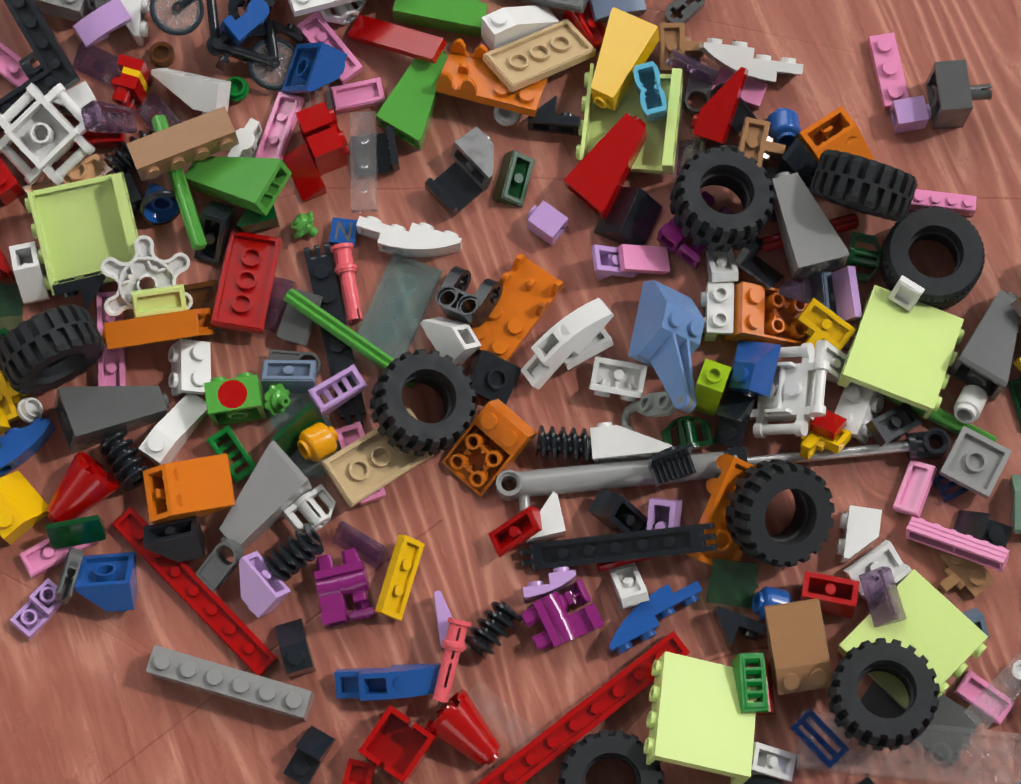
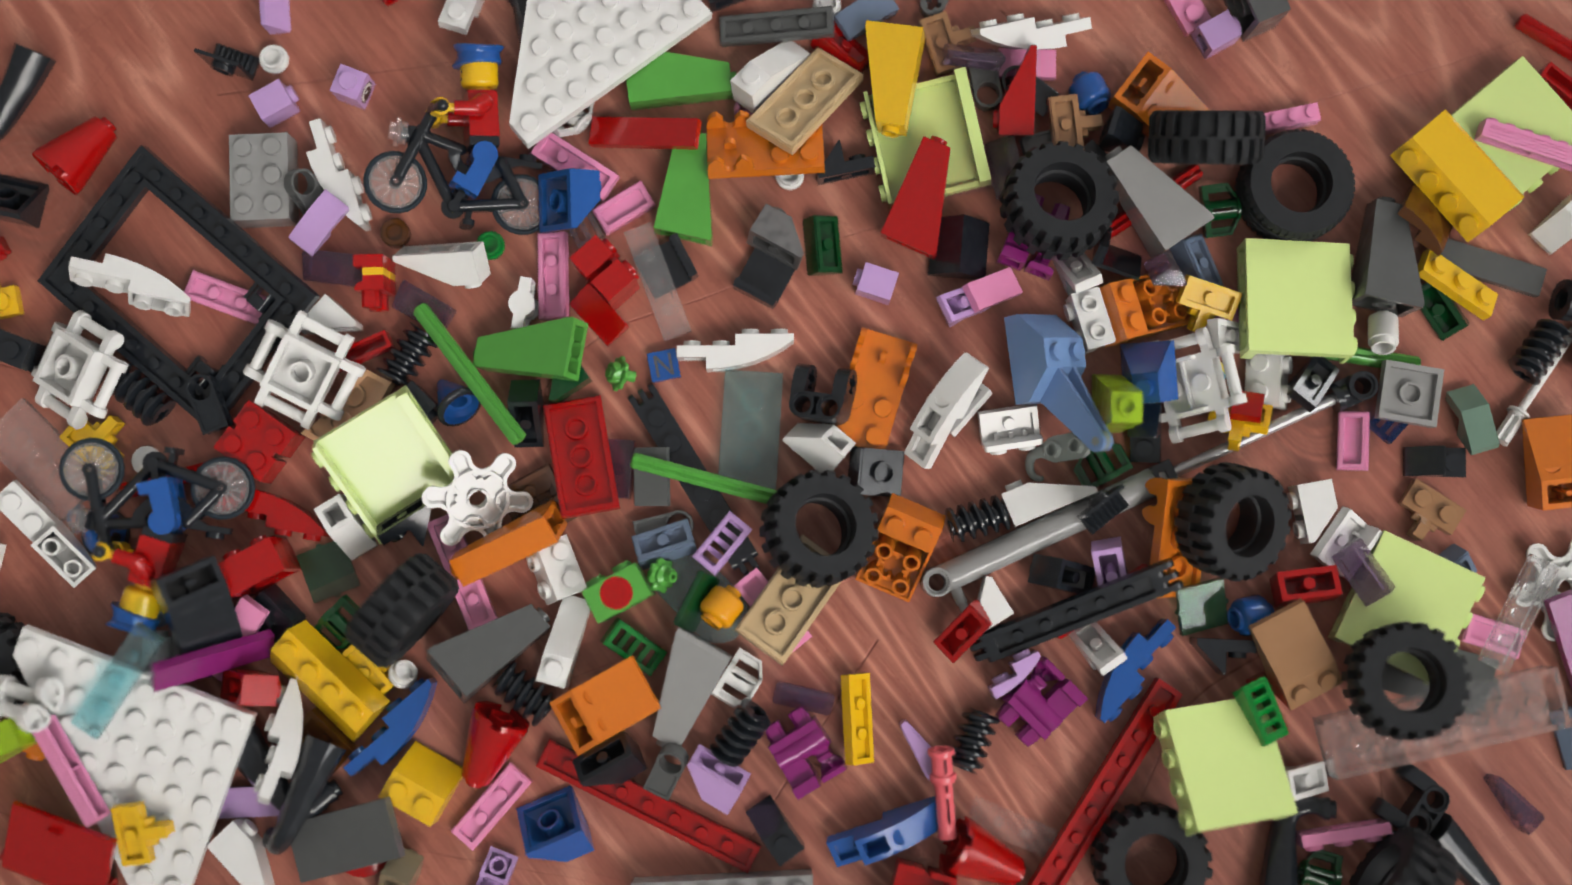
camera: 20 degrees left, 10 degrees up
dark green slope [45,515,106,549] -> none
dark grey piece [53,547,84,605] -> none
clear purple slope [81,100,137,134] -> none
medium nougat brick [127,106,239,181] -> none
yellowish green tile [130,284,187,318] -> none
coral pin [330,242,363,323] -> none
medium azure brick [634,61,667,122] -> none
clear blue tile [789,708,850,769] -> none
lavender tile [831,266,862,323] -> none
white tile [888,275,925,312] -> none
bright pink piece [906,516,1010,572] -> none

